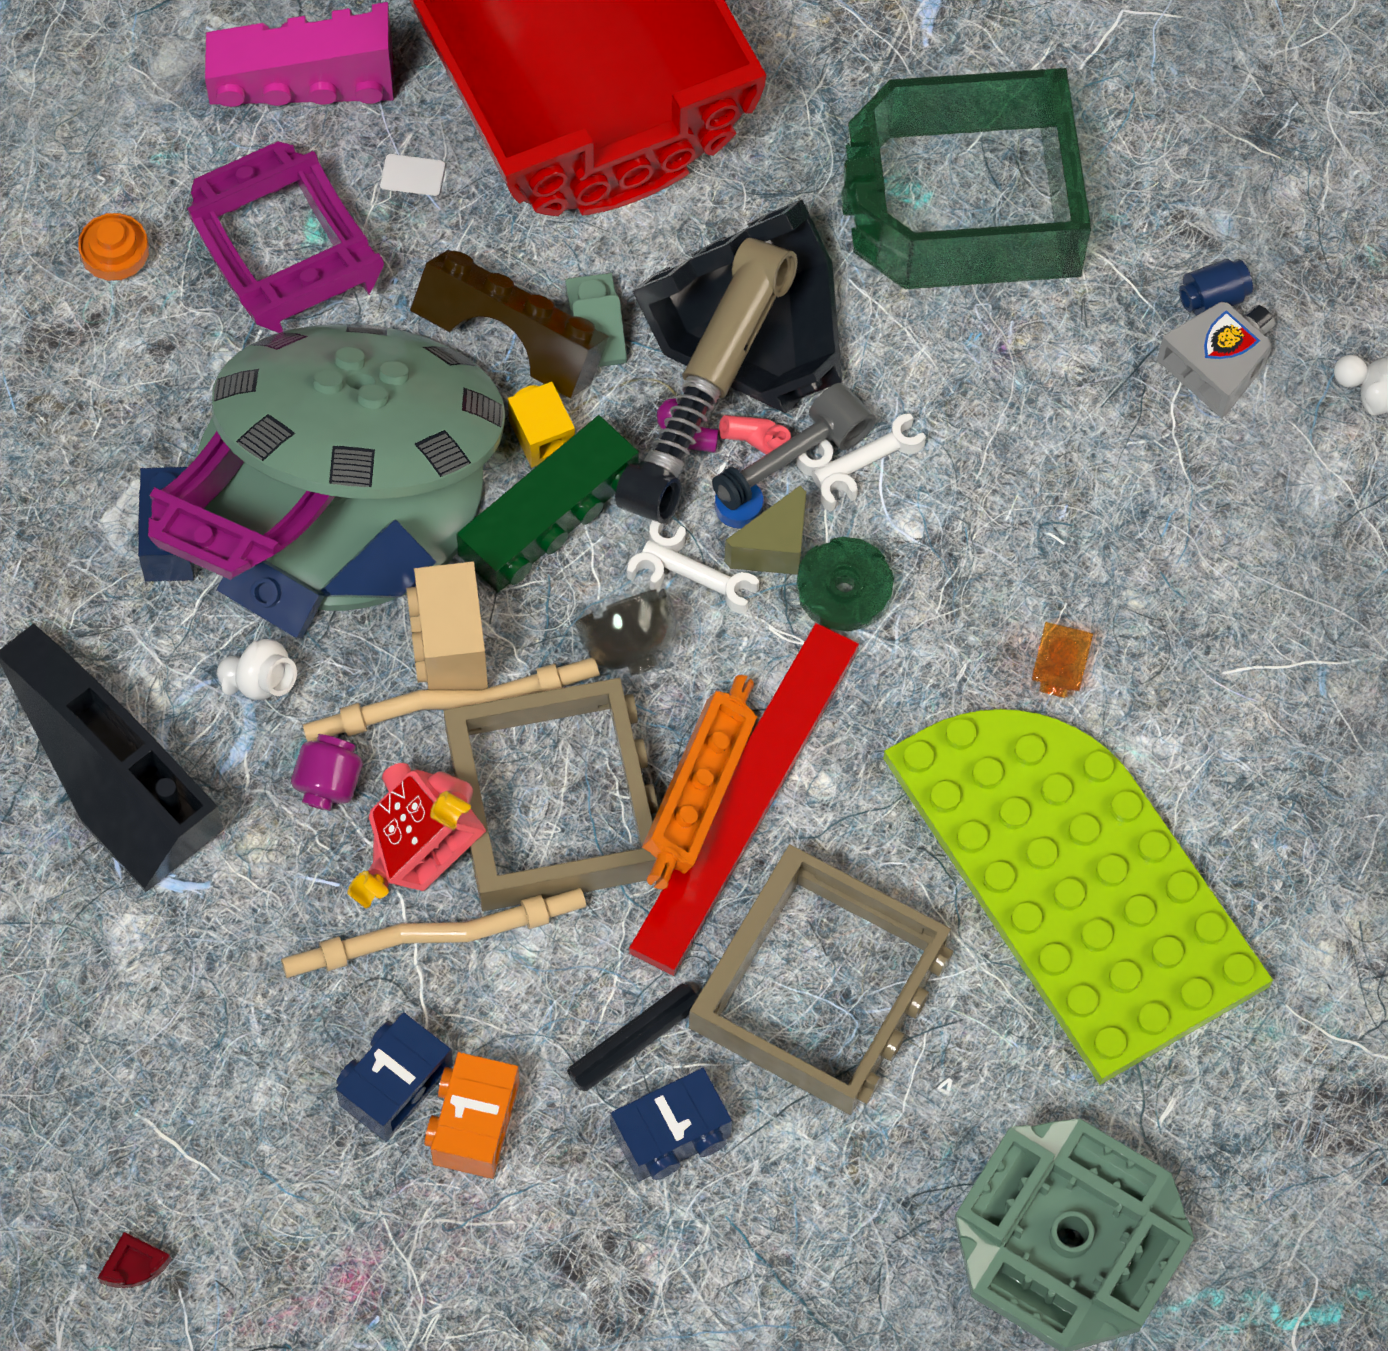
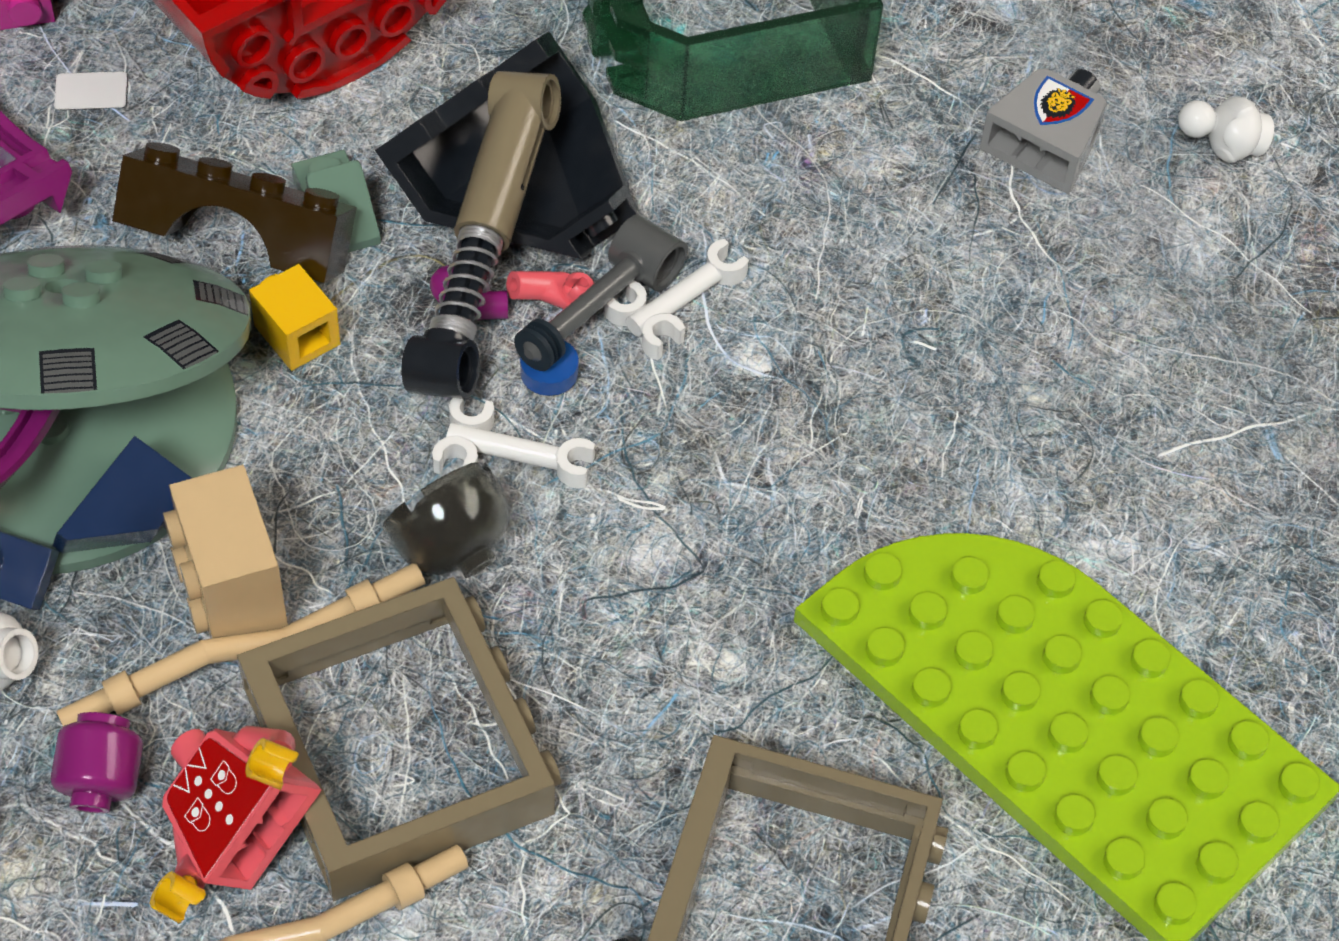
camera: 15 degrees left, 10 degrees down
dark green brick [456,415,639,593] -> none
red tile [629,623,859,976] -> none
orange plate [642,675,757,890] -> none
olive slope [724,485,806,575] -> none
clear green plate [796,536,894,632] -> none
clear orange bracket [1031,622,1093,698] -> none
dark blue brick [1179,259,1253,316] -> none

